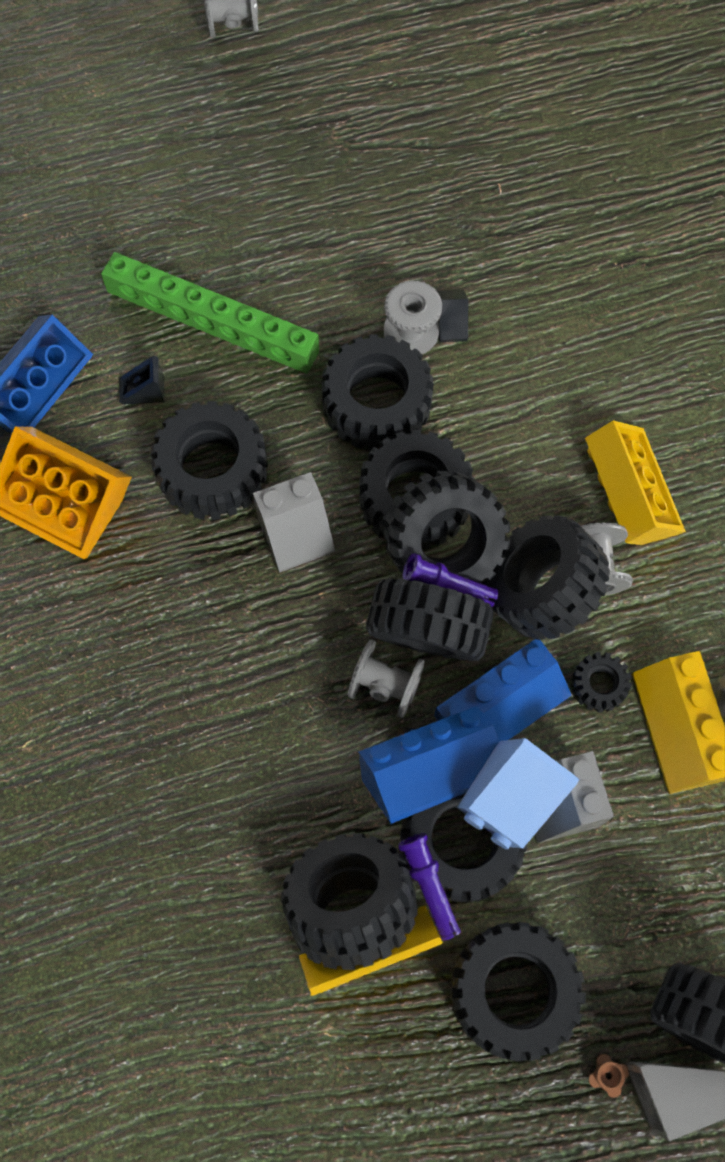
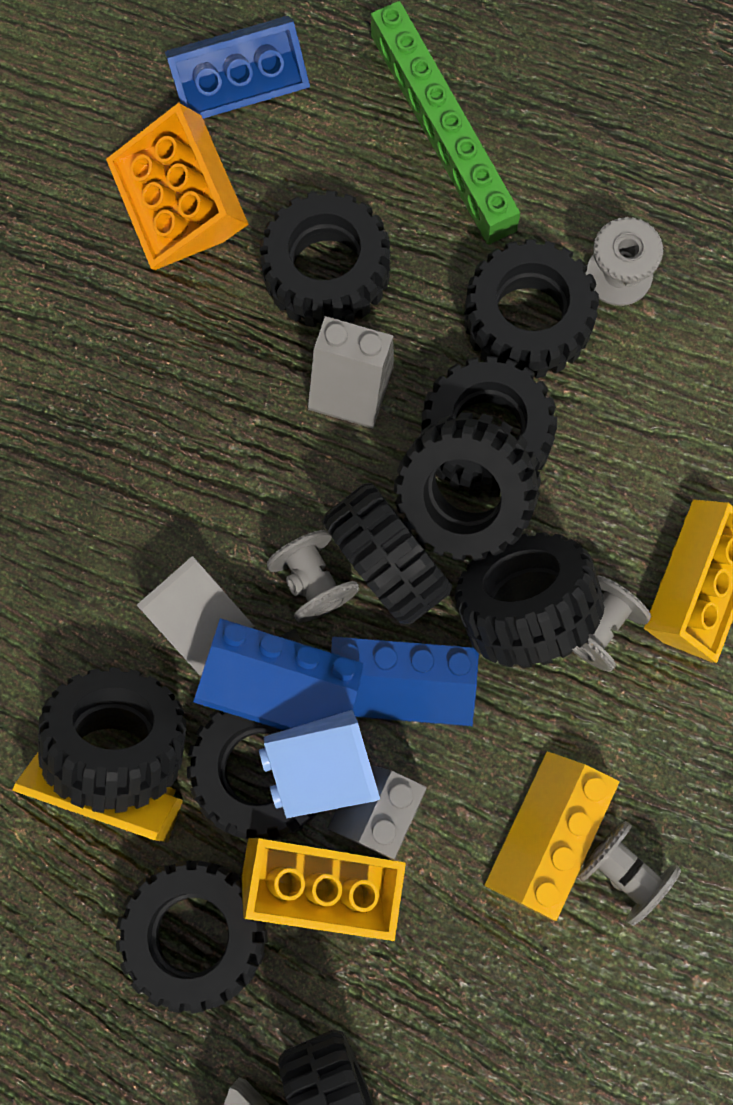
camera: 45 degrees right, 5 degrees up
black slope [119,355,165,405] -> none
dark purple pin [398,833,461,940] -> none
dark purple pin [403,553,498,607] -> none
black slope [437,290,468,343] -> none
black tyre [571,652,632,713] -> none
nougat plate [589,1054,629,1098] -> none
none -> light grey slope [137,556,256,676]
none -> yellow slope [242,838,406,941]

